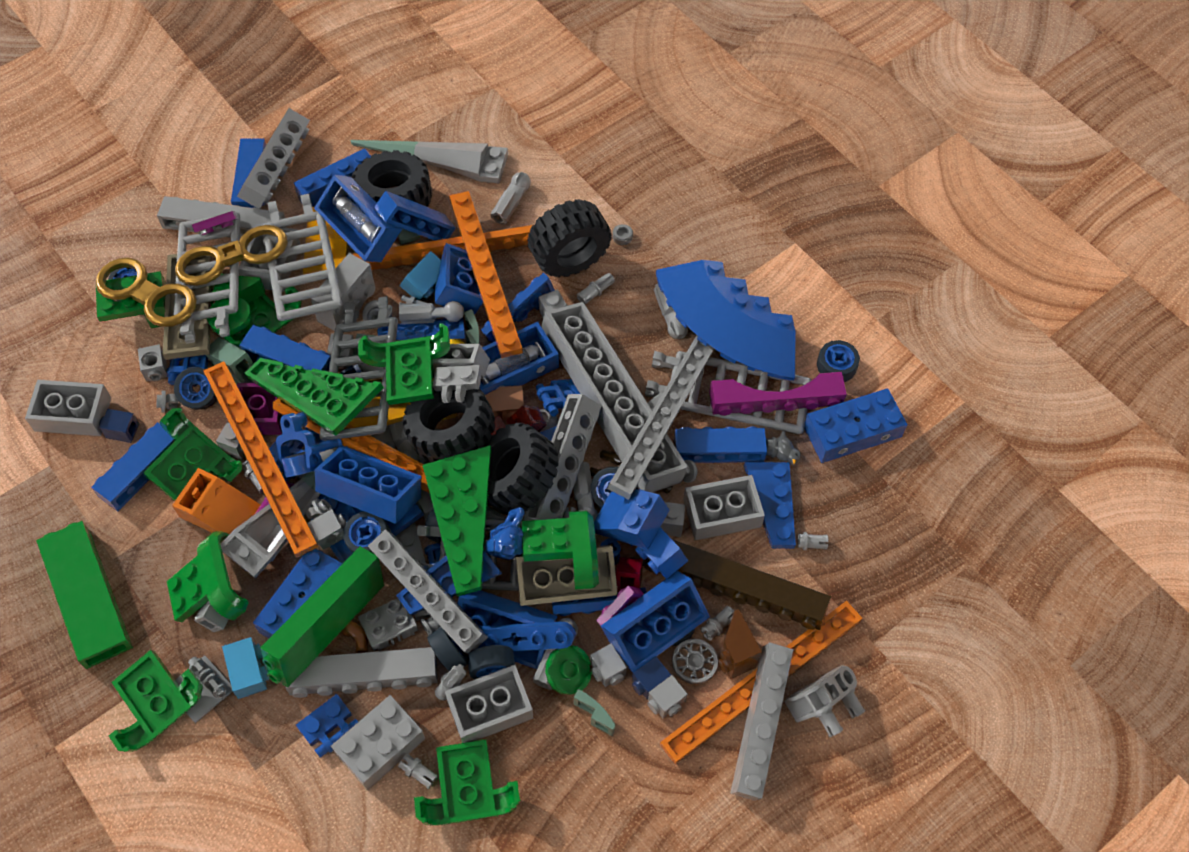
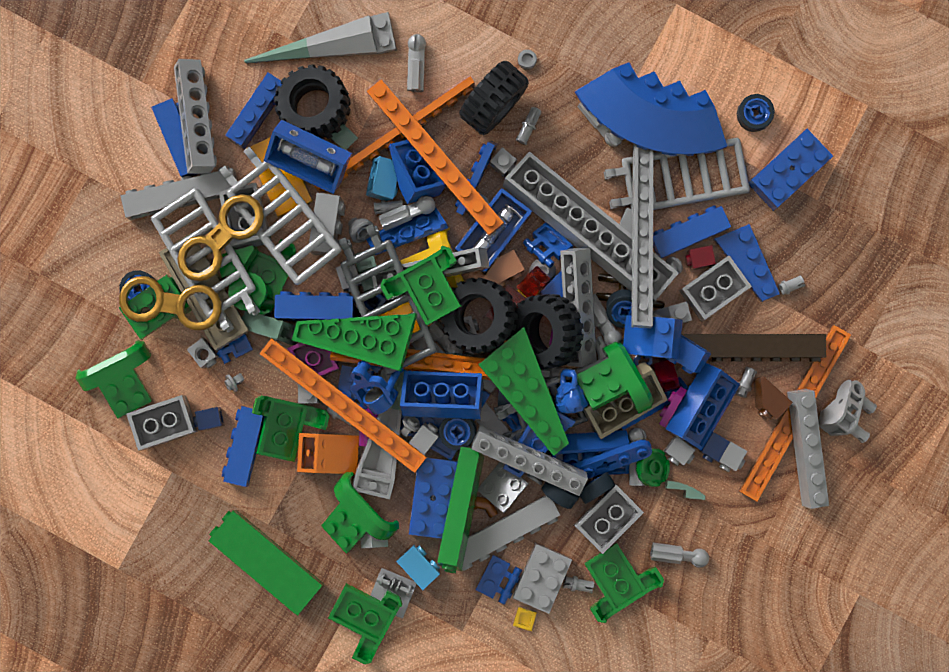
camera: 20 degrees left, 25 degrees up
wheel [174,367,217,410] -> none
magenta piece [191,211,238,235] -> none
blue brick [374,191,456,240] -> none
light grey hinge [433,365,483,403] -> none
light grey axle [435,664,466,700] -> none
sand green slope [464,309,480,344] -> none
light grey wheel [672,639,718,684] -> none
magenta arch [709,372,847,416] -> none
dark grey animal [766,430,800,464] -> none
none -> green piece [75,340,152,419]
none -> yellow tile [513,606,537,631]
none -> light grey piece [650,542,709,568]
none -> dark red brick [685,245,716,270]

